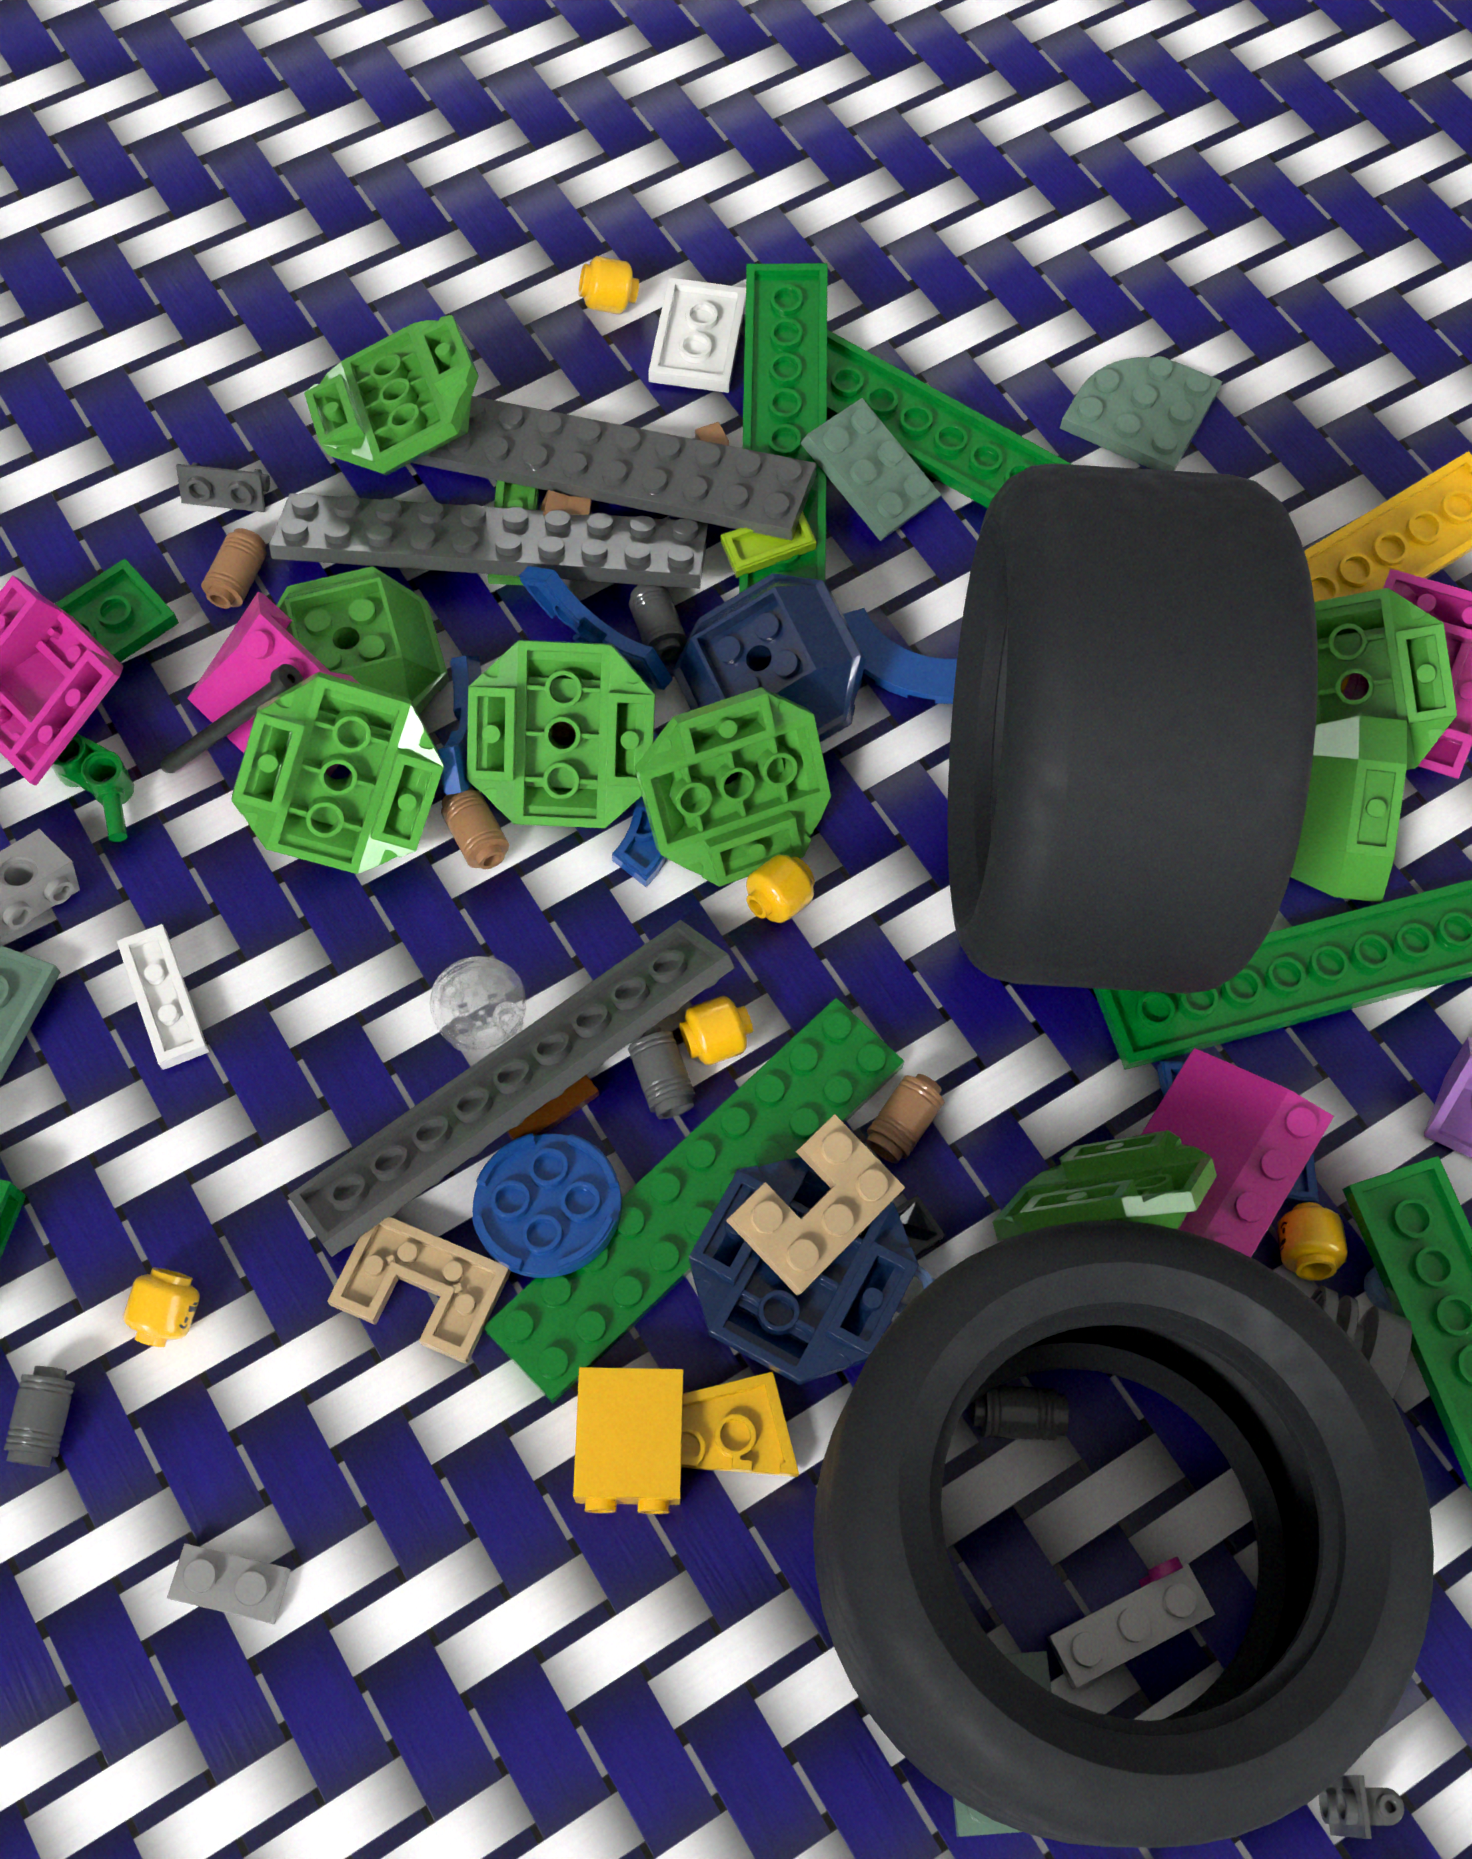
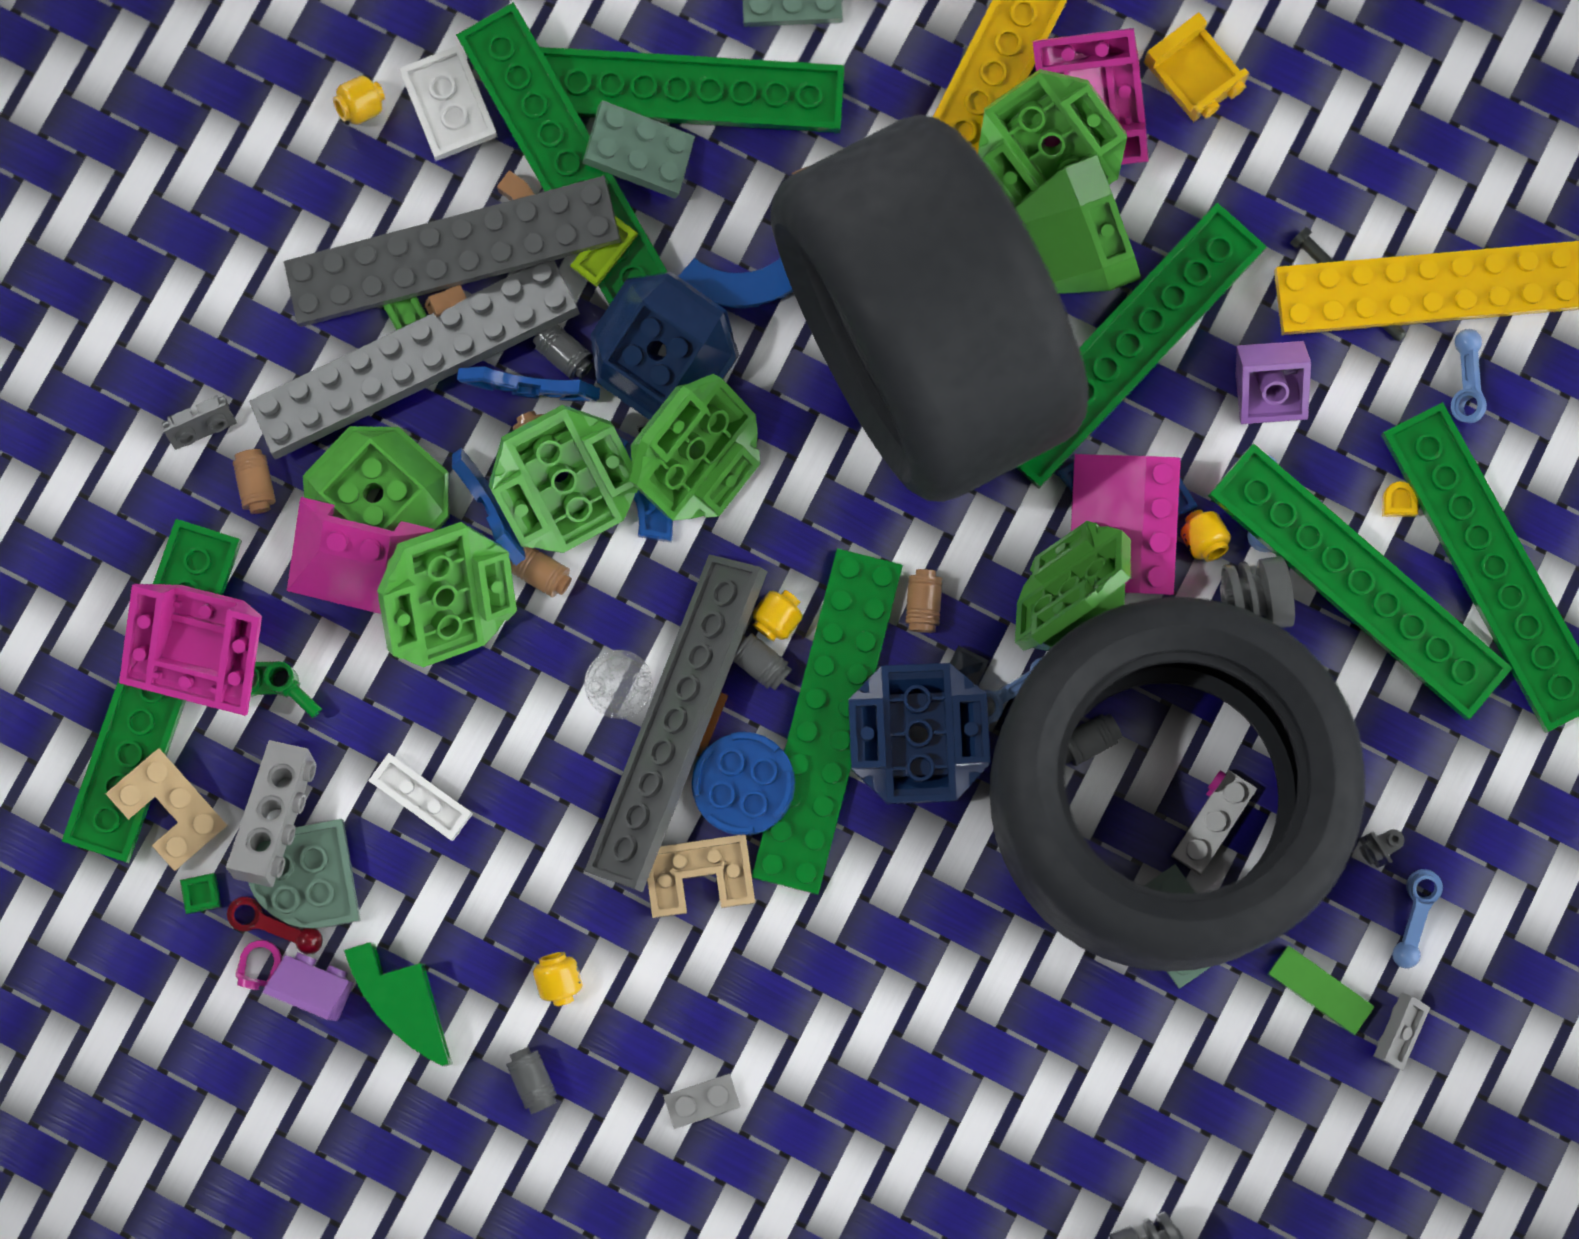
camera: 25 degrees left, 15 degrees up
pearl dark grey bar [161,664,303,773] -> none
bright green piece [304,315,479,475] -> none
yellow panel [573,1367,683,1514] -> none
yellow wing [681,1371,799,1477] -> none
tan plate [726,1114,905,1295] -> none
yellow head [746,854,815,923] -> none

